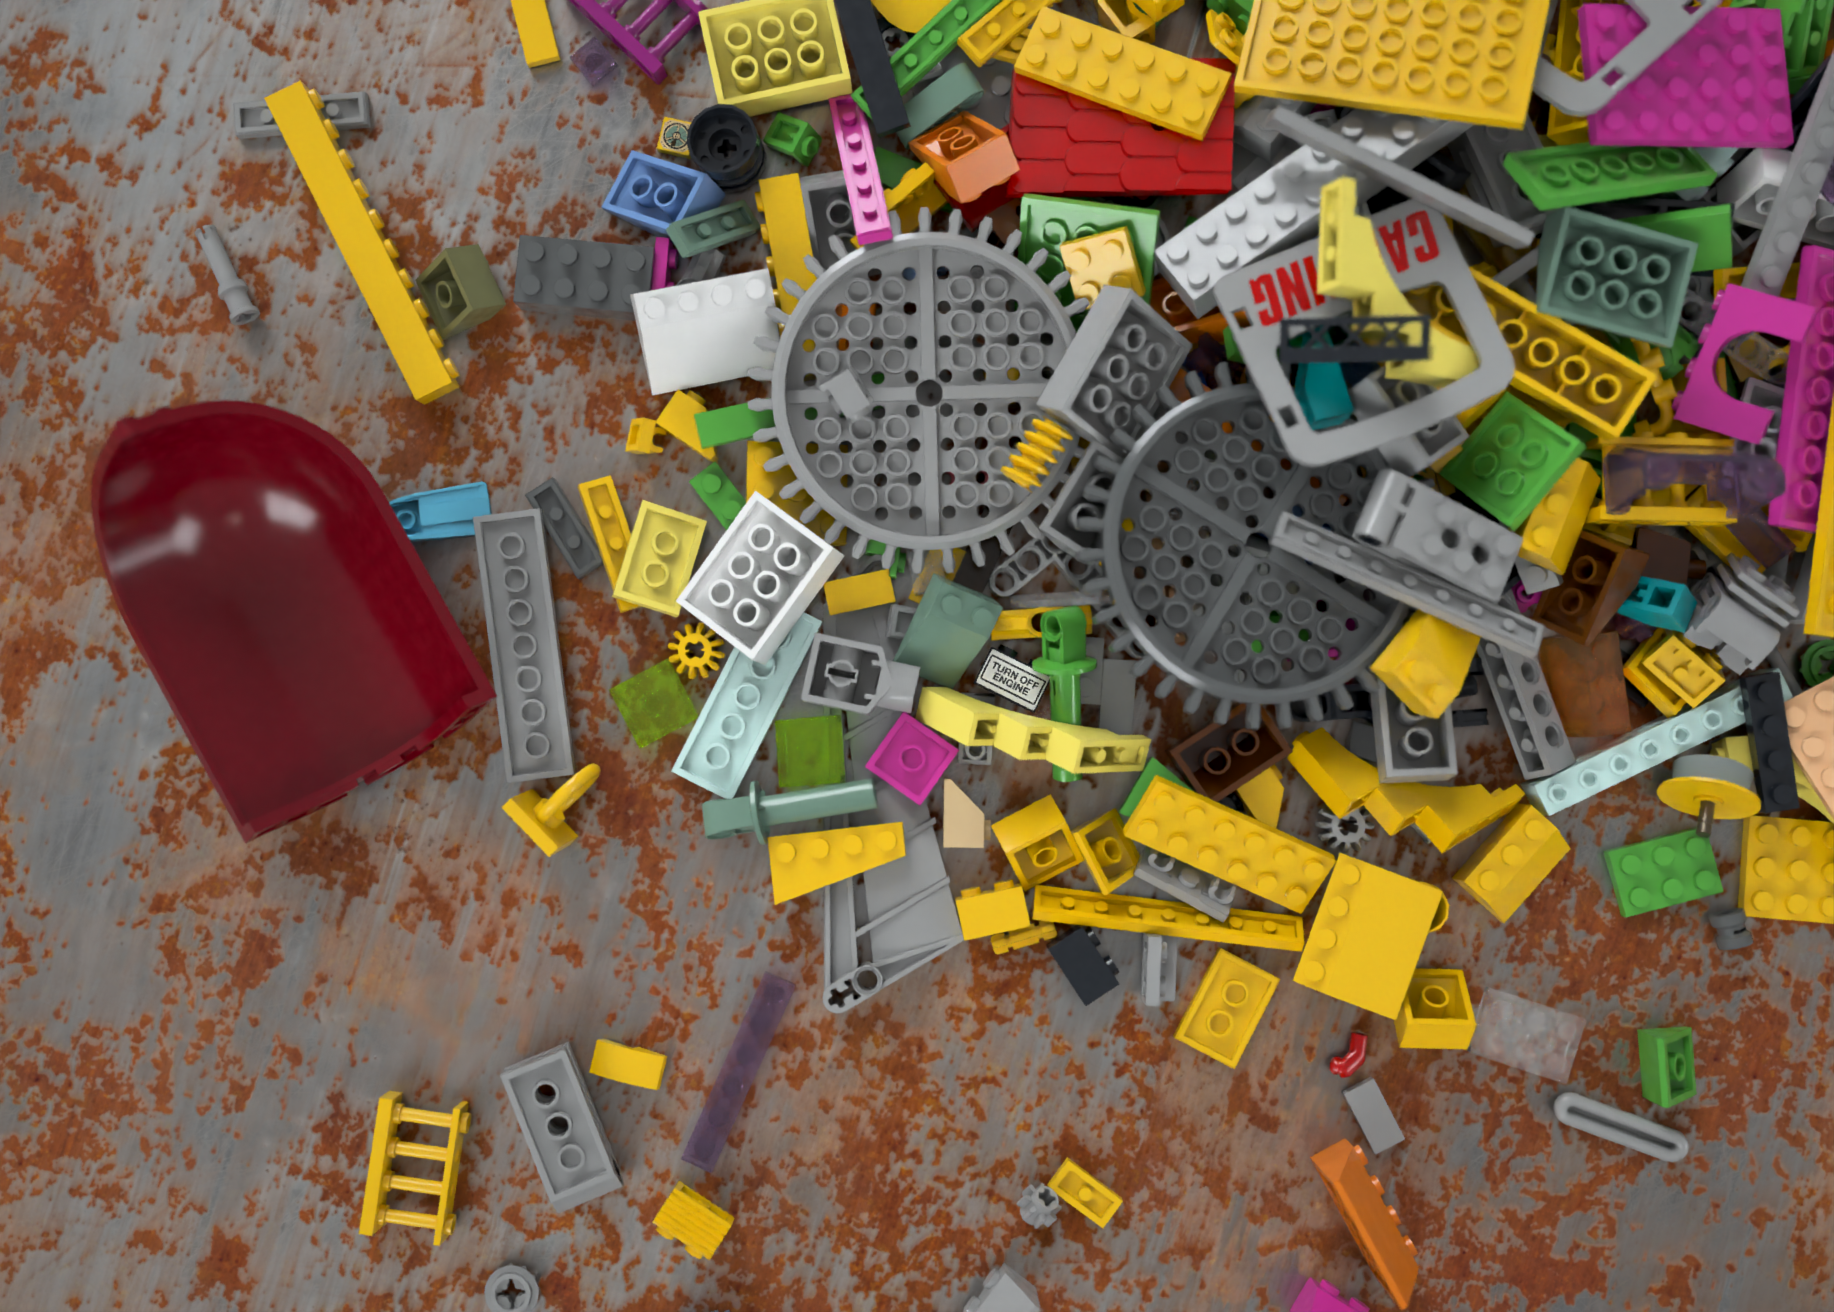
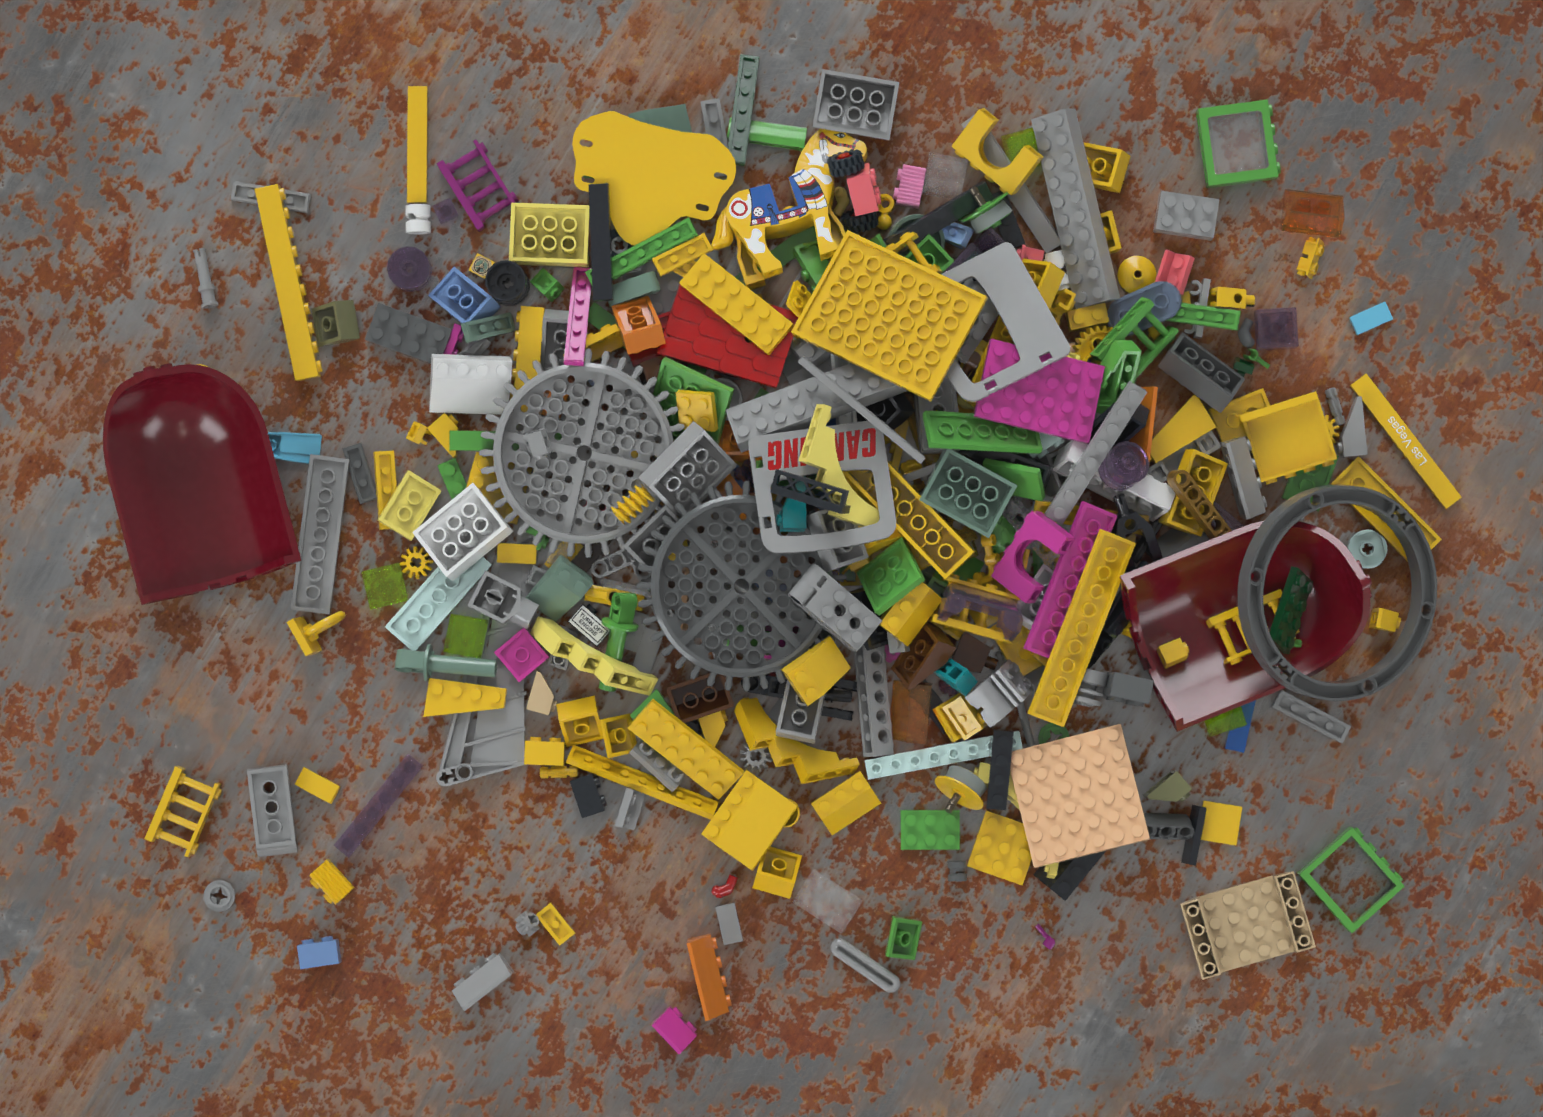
camera: 10 degrees right, 0 degrees up
yellow tile [1173,947,1281,1069] -> none
light grey tile [1270,511,1544,659] -> none
tile [1724,496,1797,569] -> none
none -> clear purple wheel [387,246,433,292]
none -> white wheel [405,204,431,235]

